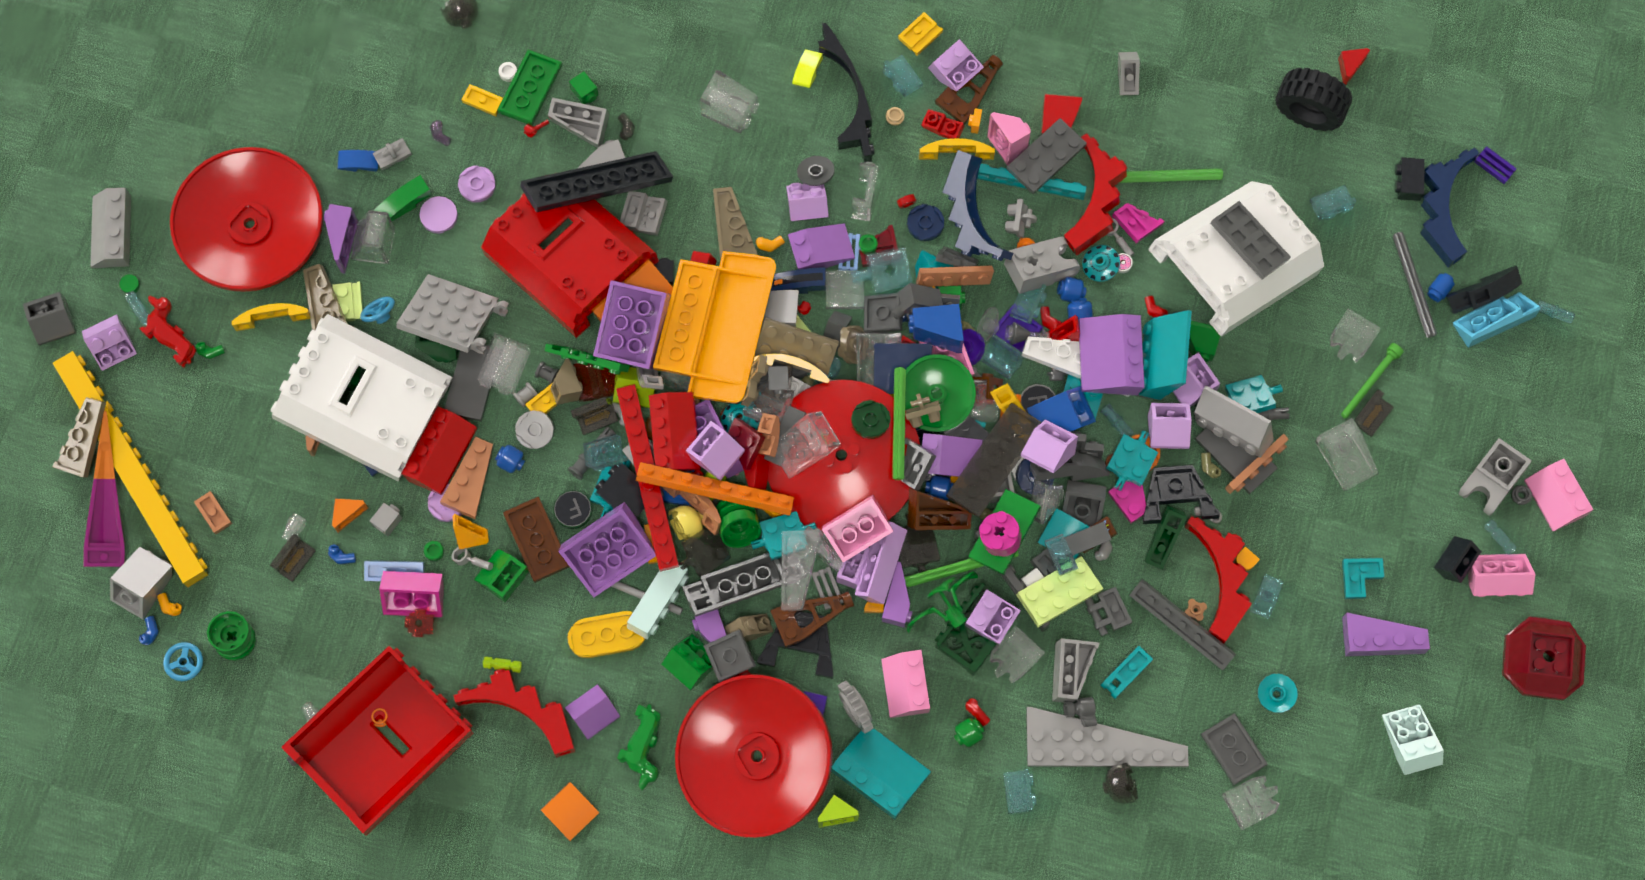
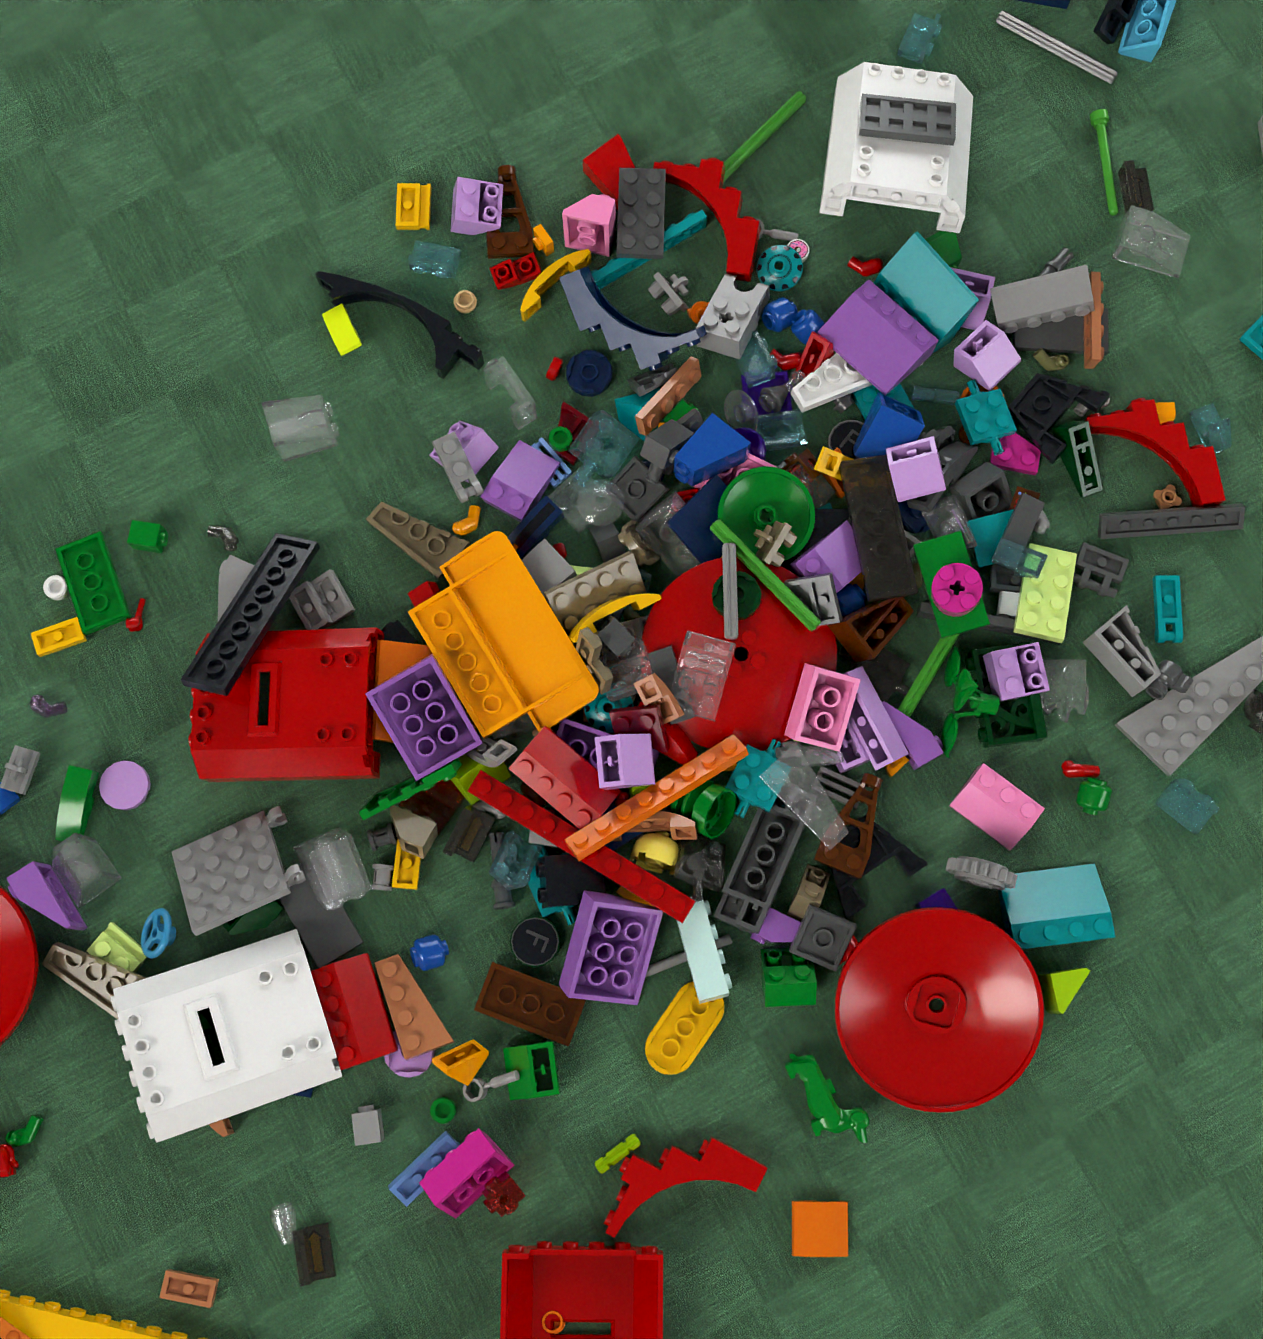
camera: 45 degrees left, 5 degrees up
yellow slope [231,303,310,331] -> none
blue arm [328,544,356,564] -> none
orange slope [332,499,368,533] -> none
lavender tile [458,166,496,202] -> none
light grey tile [515,410,554,449] -> none
light grey wedge [548,98,609,148] -> none
medium lavender slope [565,684,620,740] -> none
dark grey dish [797,156,835,186] -> none
dark pink wing [1112,203,1165,244] -> none
light grey slope [1118,52,1140,95] -> none
teal plate [1225,375,1283,413] -> none
clear plate [1330,308,1381,362] -> none
blue brick [1427,273,1455,302] -> none
none -> light grey plate [432,431,484,503]
none -> clear dish [577,479,625,526]
none -> light grey axle [722,543,738,639]

